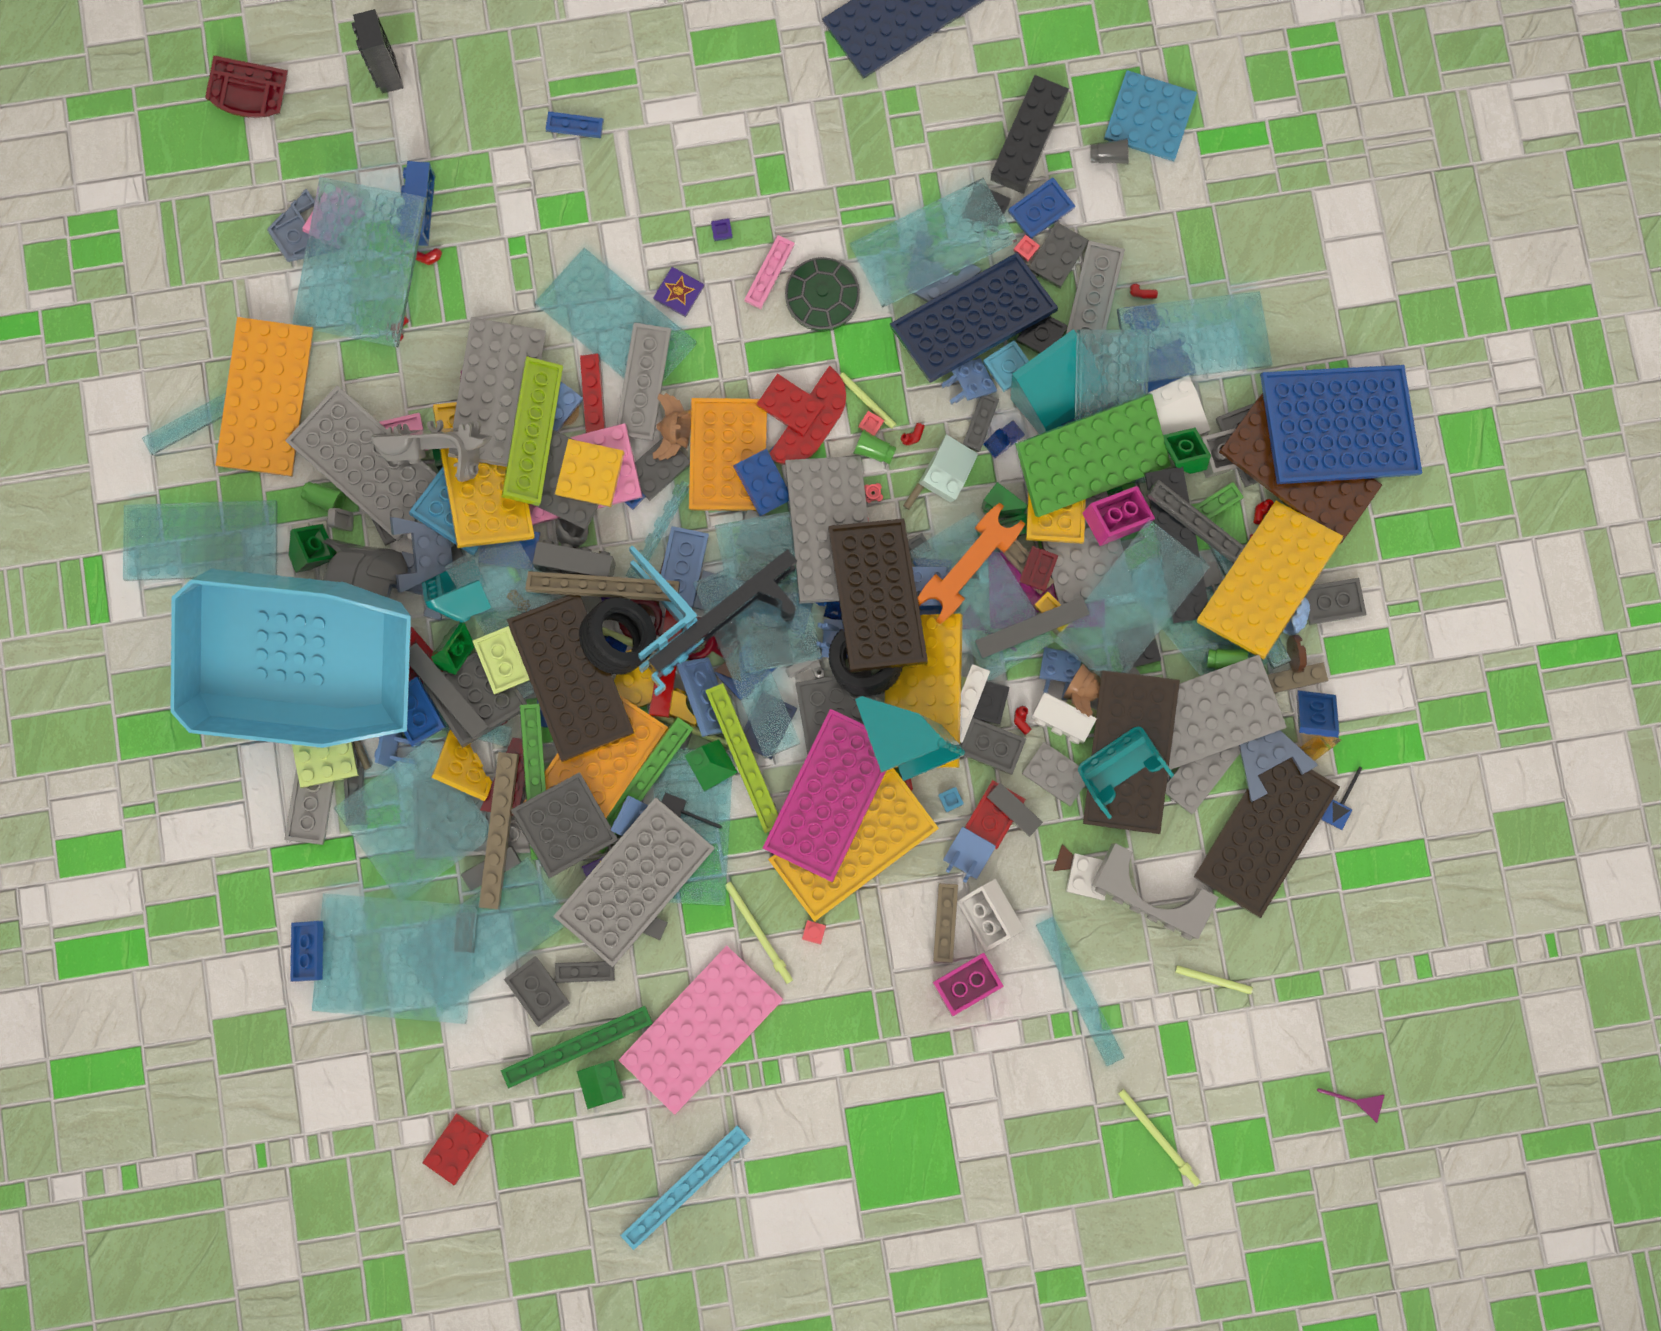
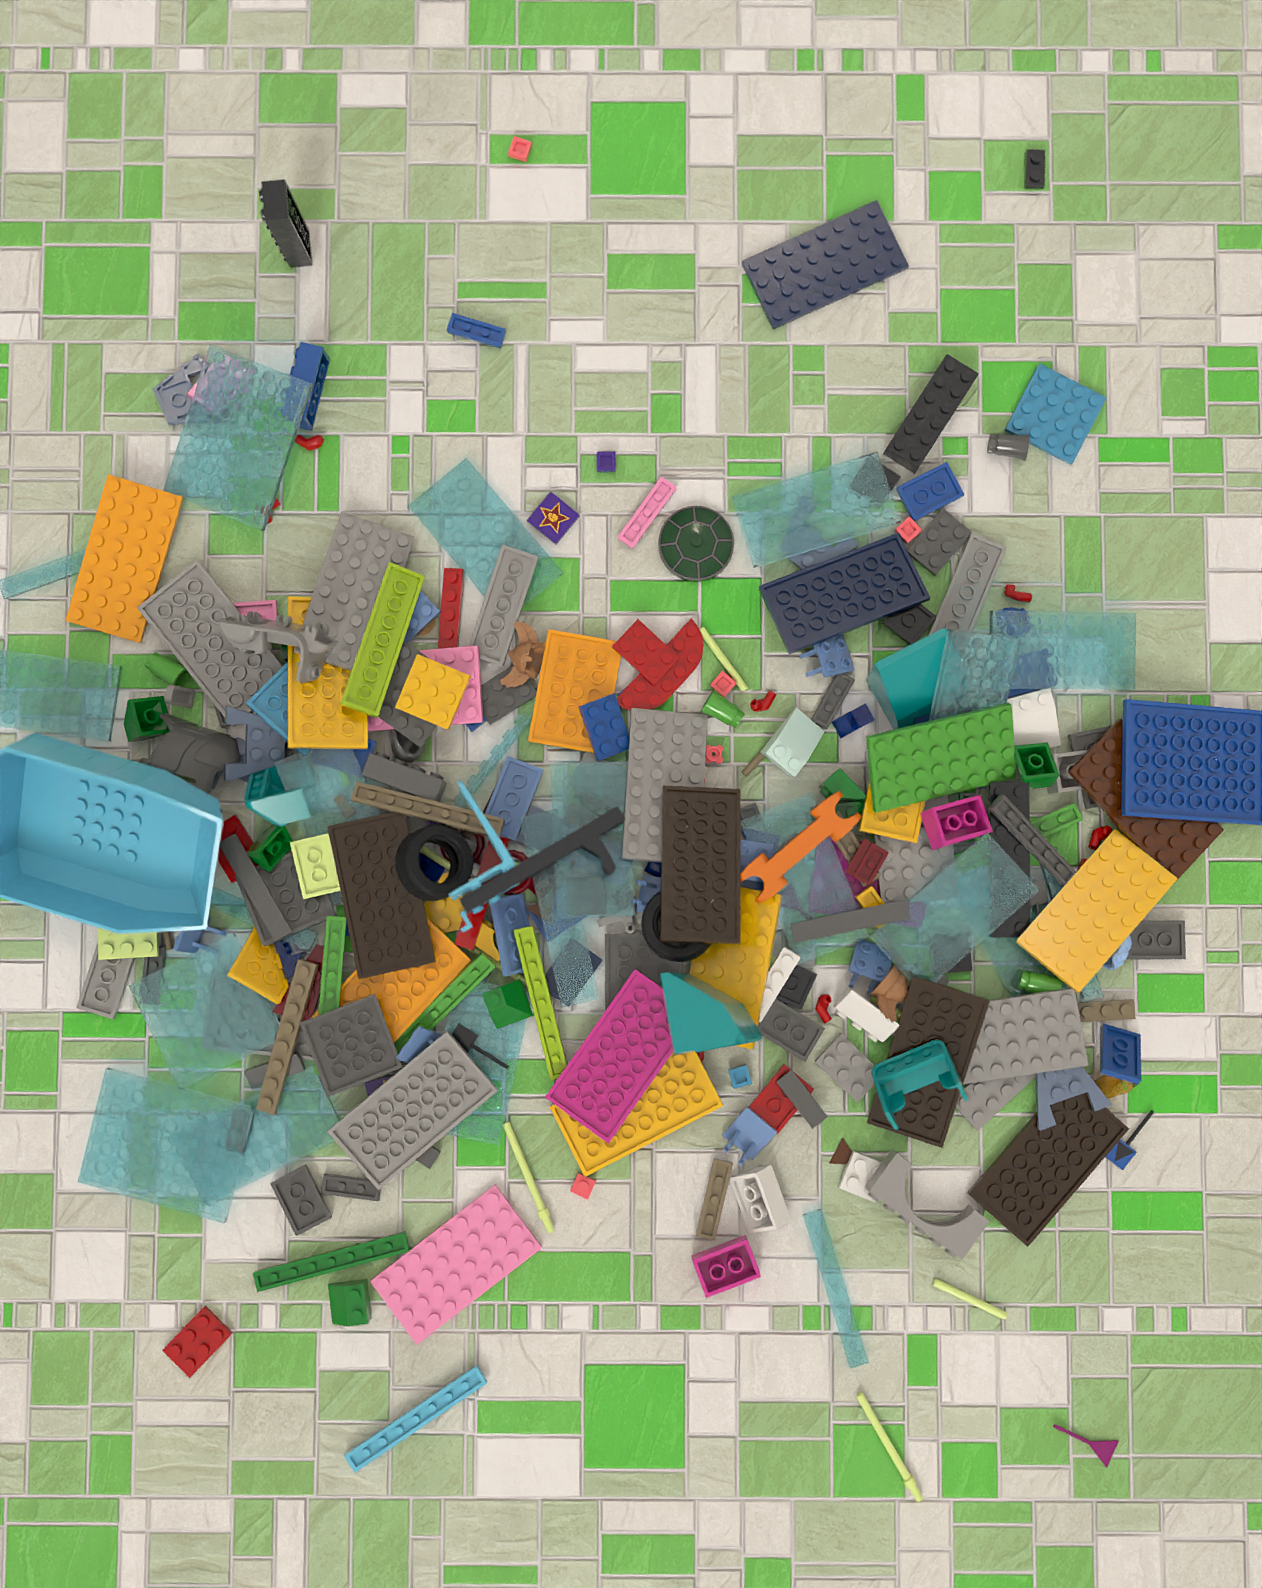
camera: 10 degrees right, 5 degrees up
dark red slope [205,55,288,118] -> none
blue plate [290,921,324,982] -> none
blue plate [404,677,446,747] -> none
medium azure plate [983,340,1029,392] -> none
reddish brown tile [1287,635,1307,673] -> none
none -> clear blue slope [274,940,306,979]

